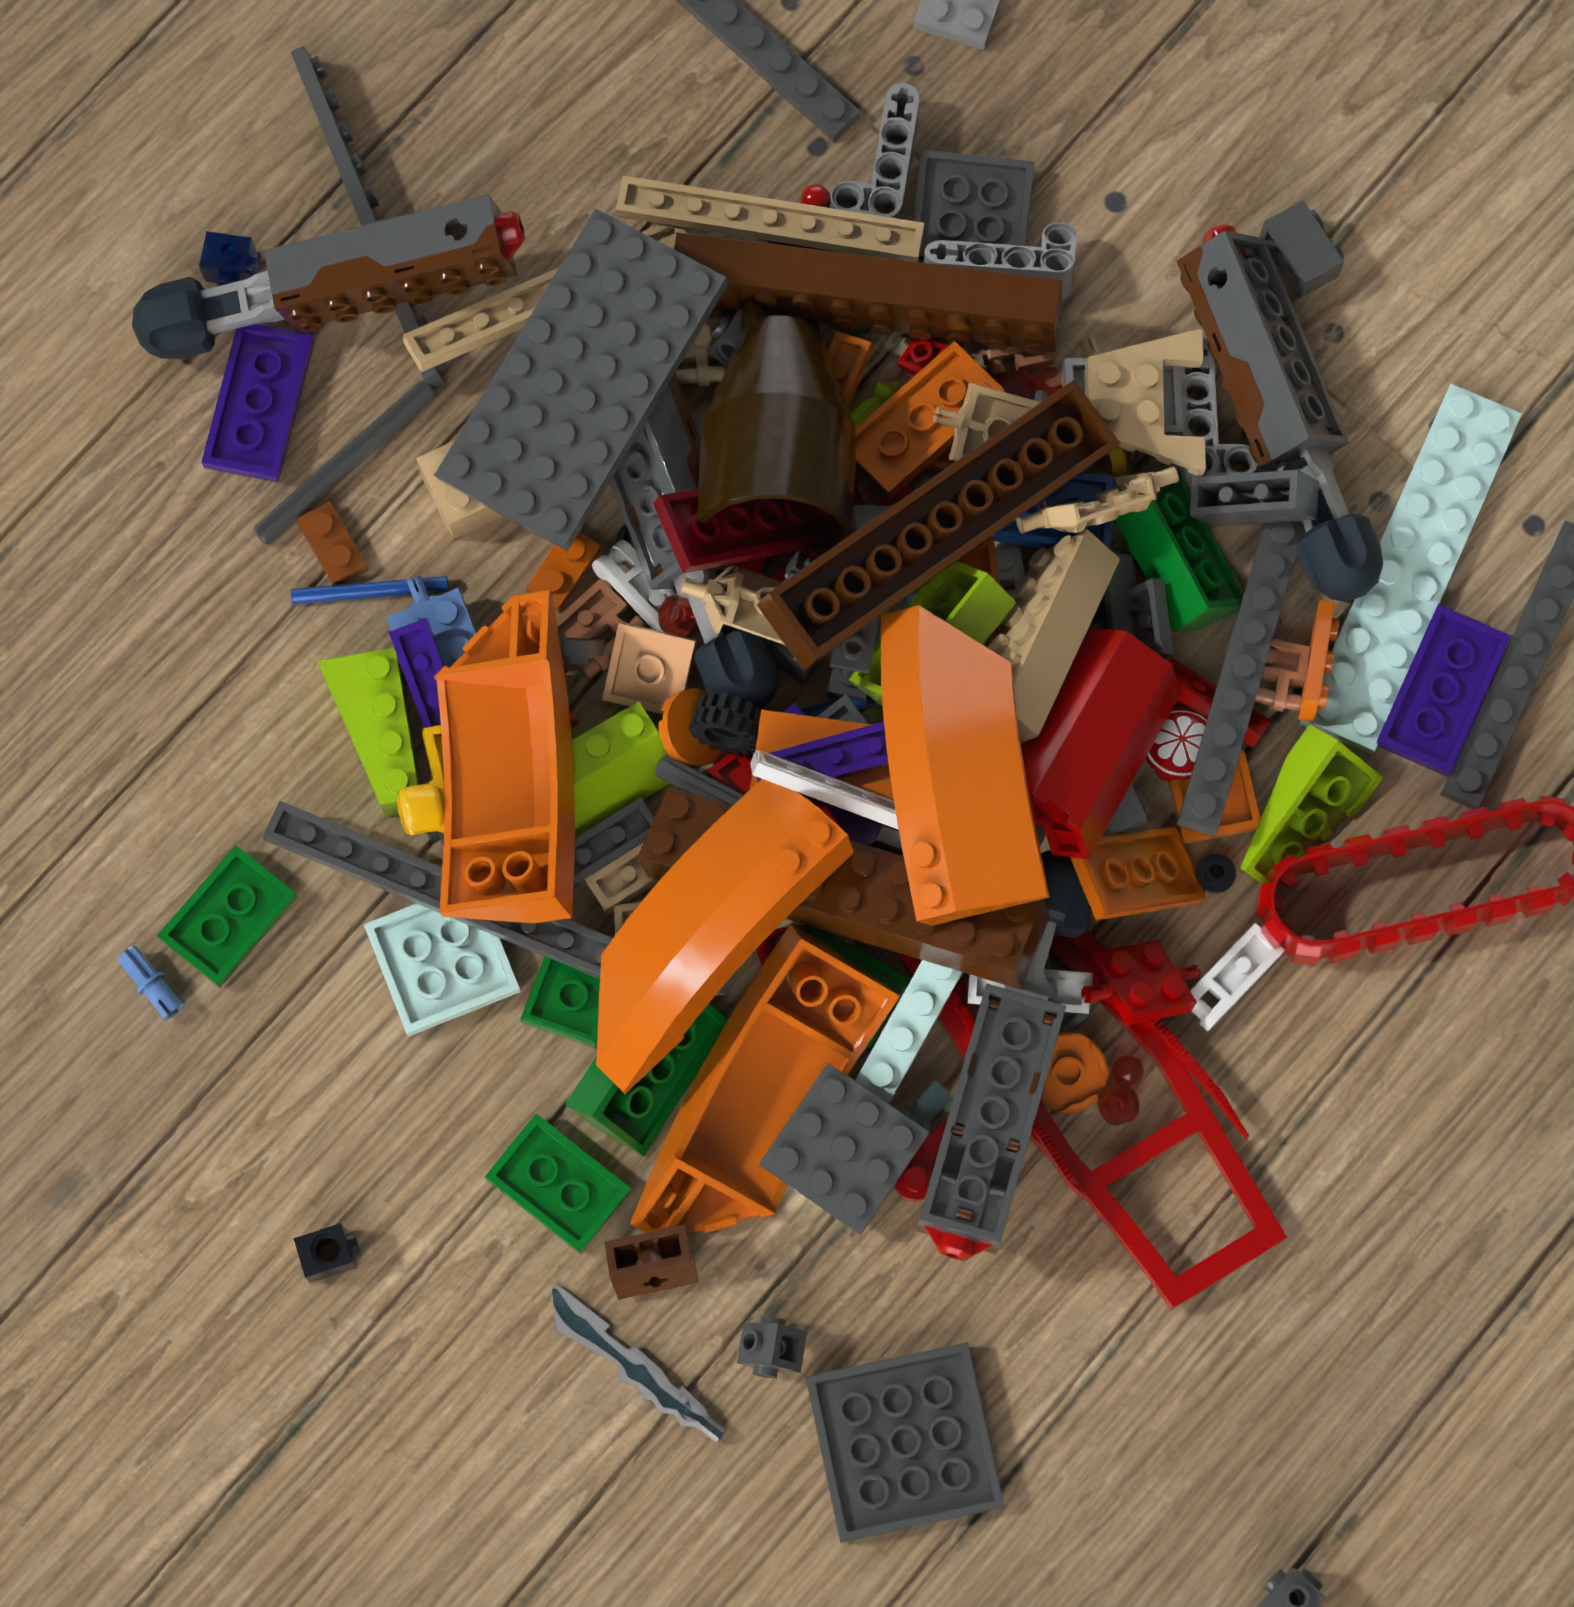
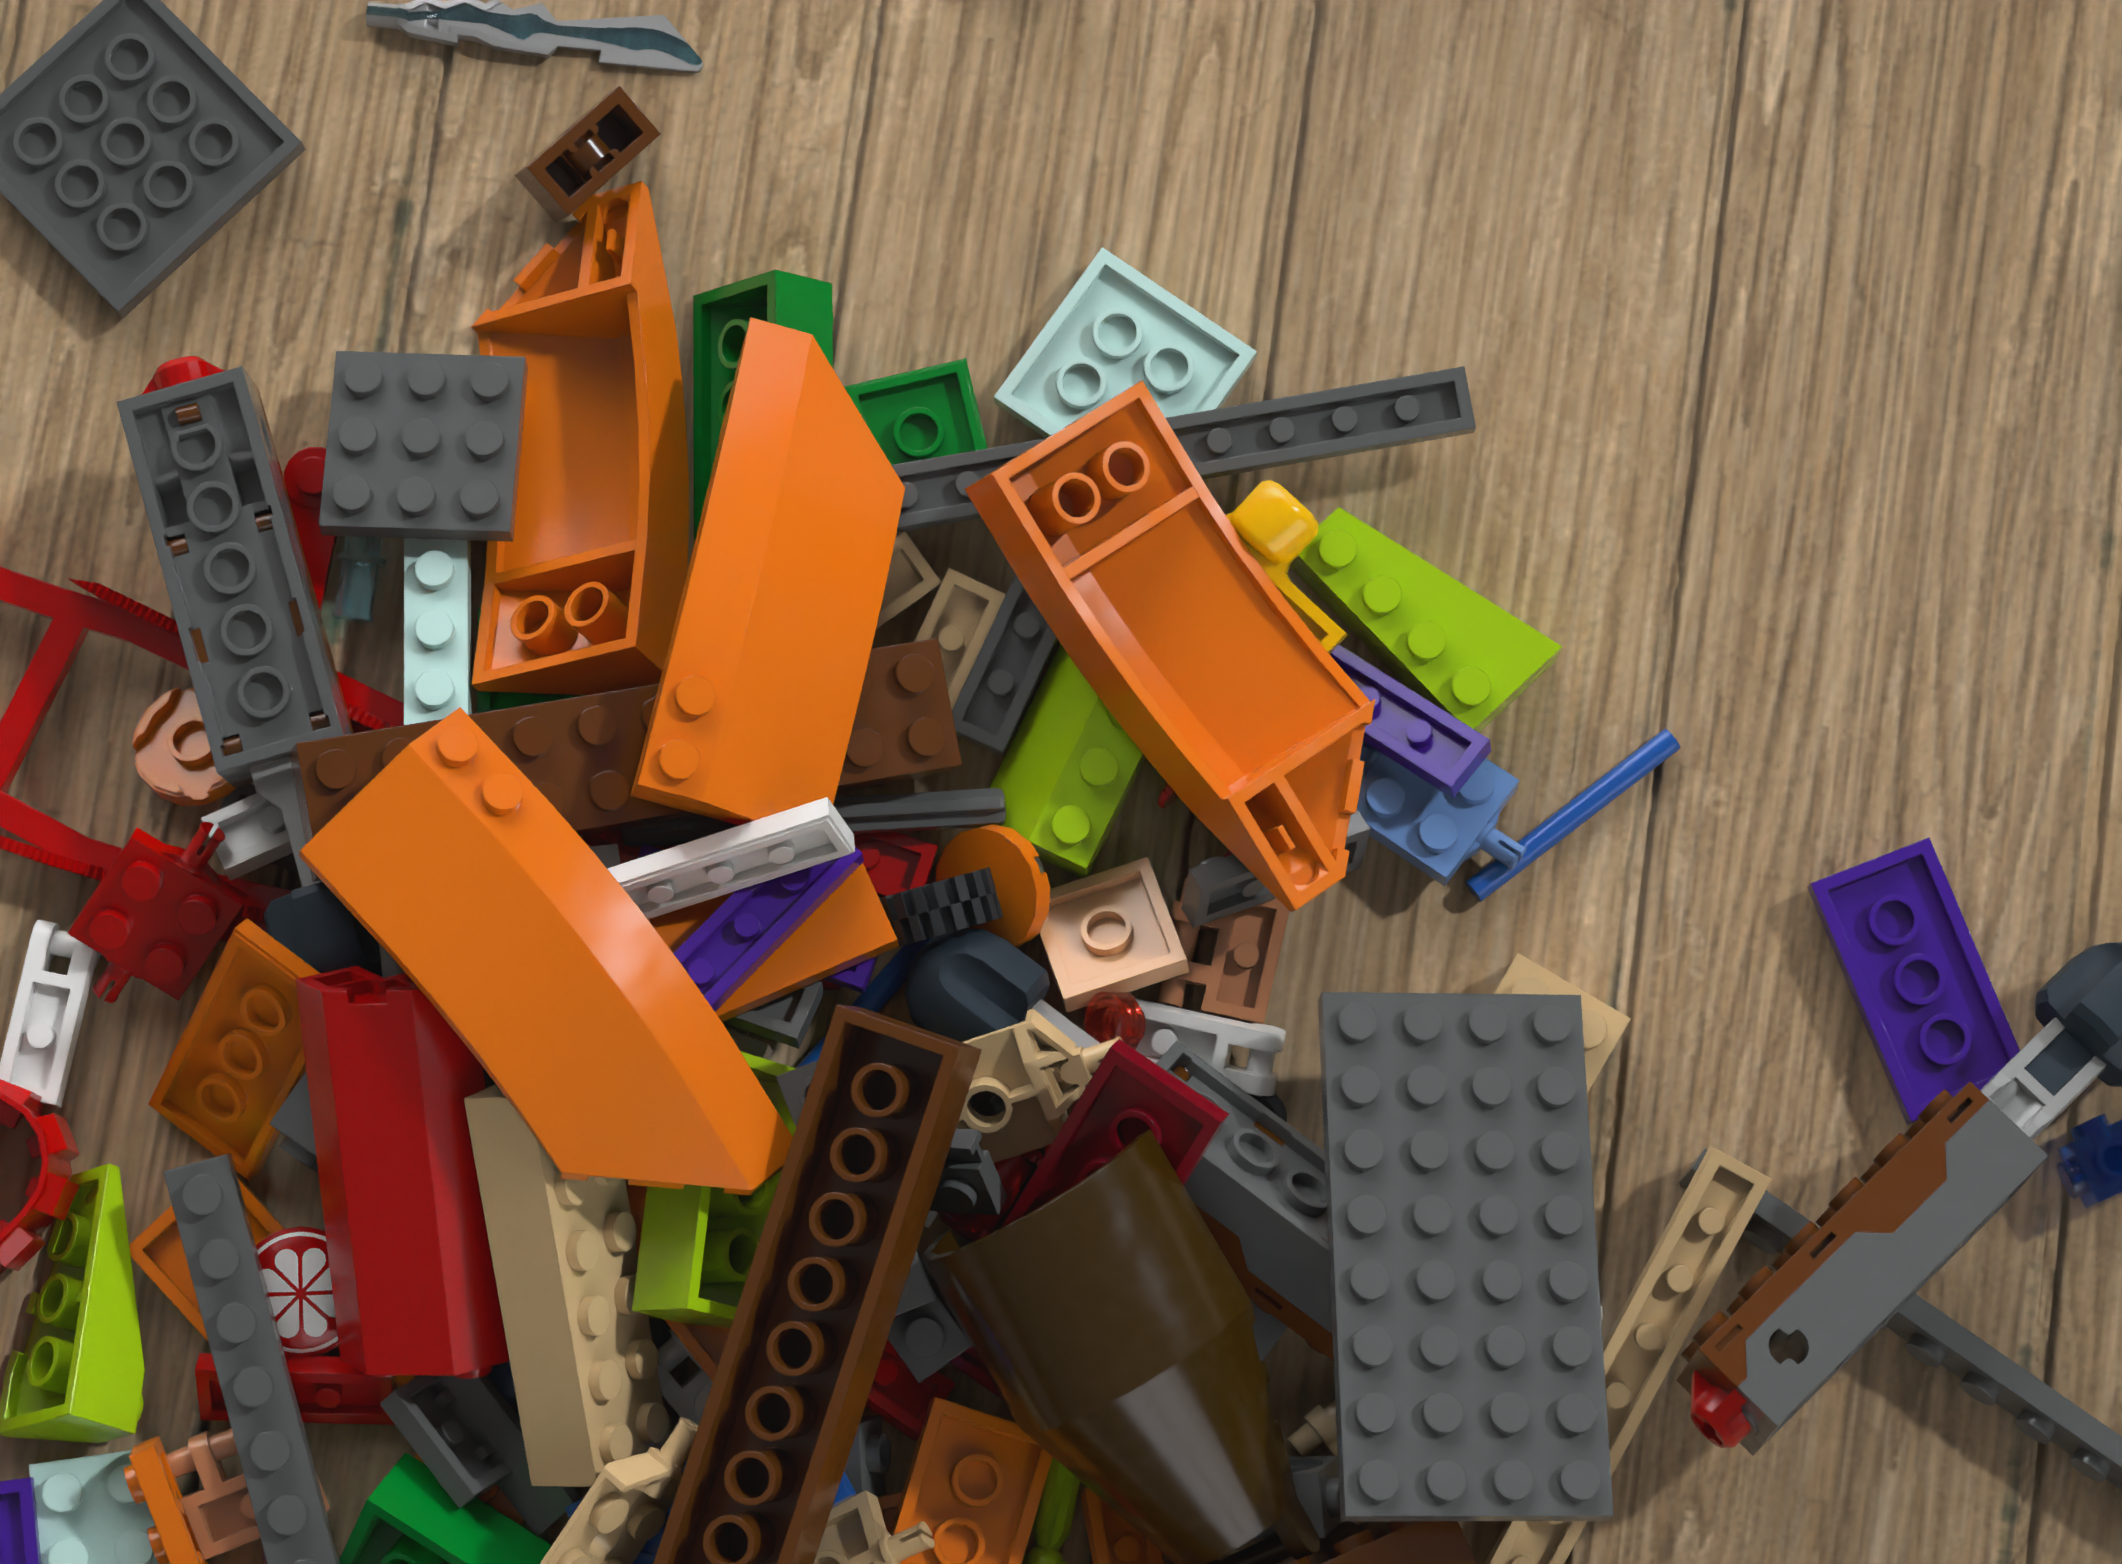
camera: 150 degrees right, 5 degrees up
medium blue axle [118,946,185,1021] -> none
green plate [157,845,298,988] -> none
dark grey axle [253,380,435,545] -> none
dark orange plate [296,501,368,585] -> none
green plate [484,1114,632,1255] -> none
orange plate [526,532,602,613] -> none
dark grey brick [737,1316,807,1379] -> none
clear red plate [1098,1055,1144,1126] -> none
black plate [1196,853,1236,894] -> none

